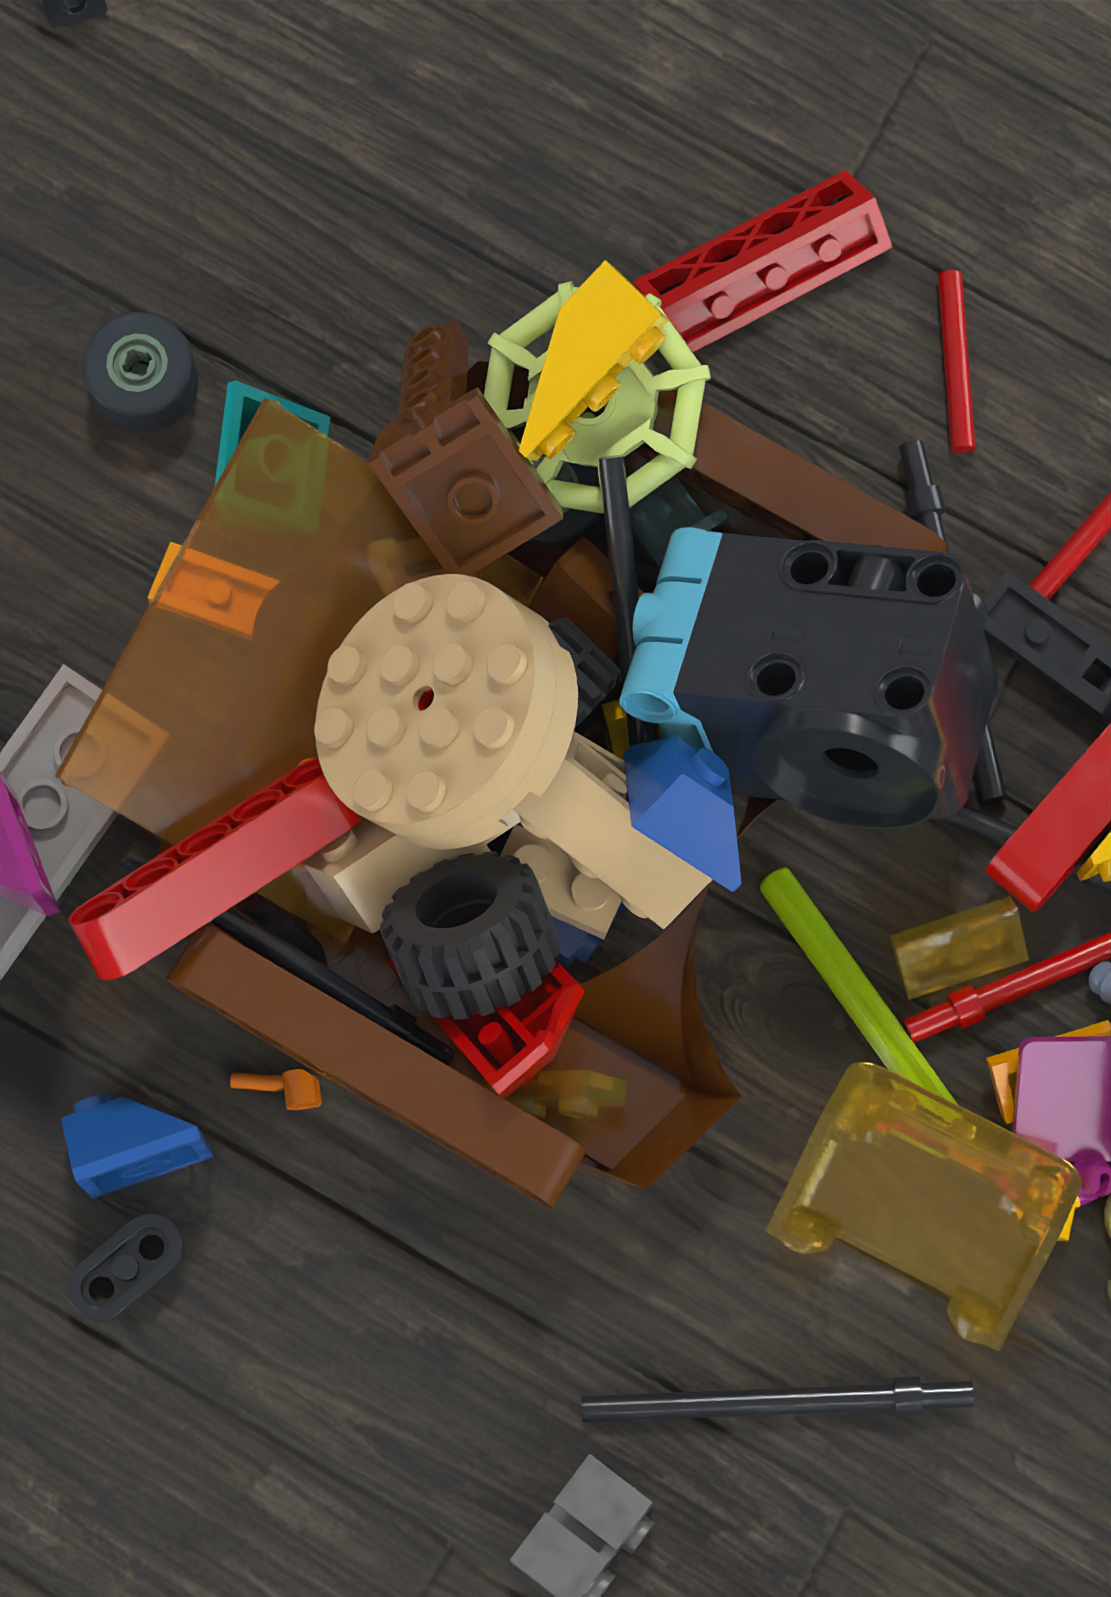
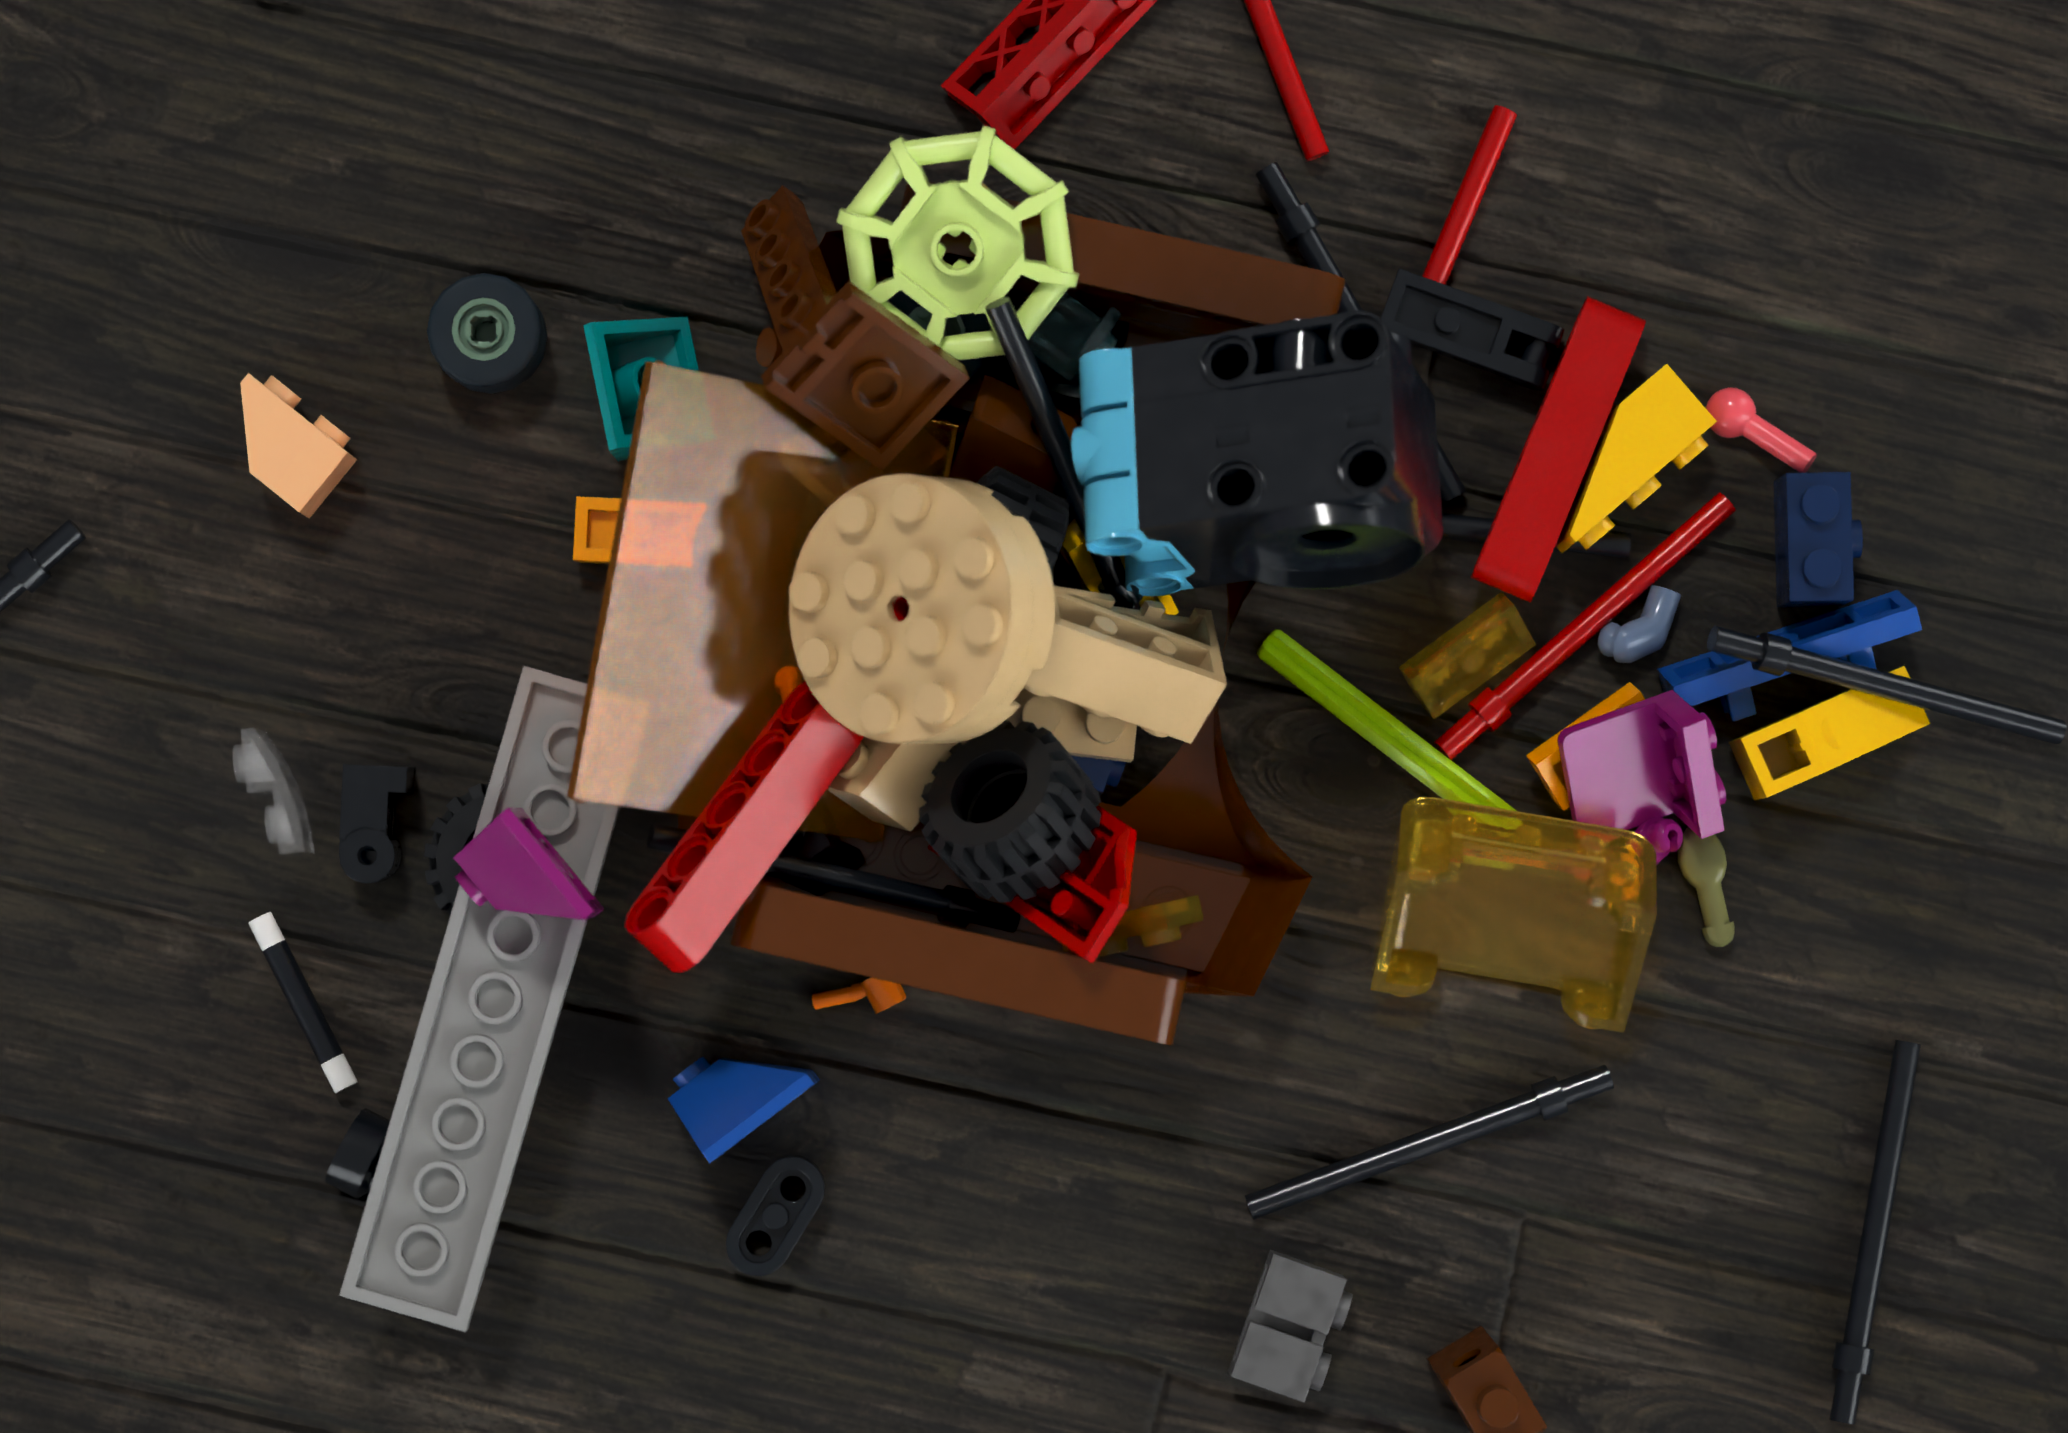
camera: 25 degrees left, 10 degrees up
yellow slope [519,260,670,462] -> none
blue slope [623,737,741,892] -> none

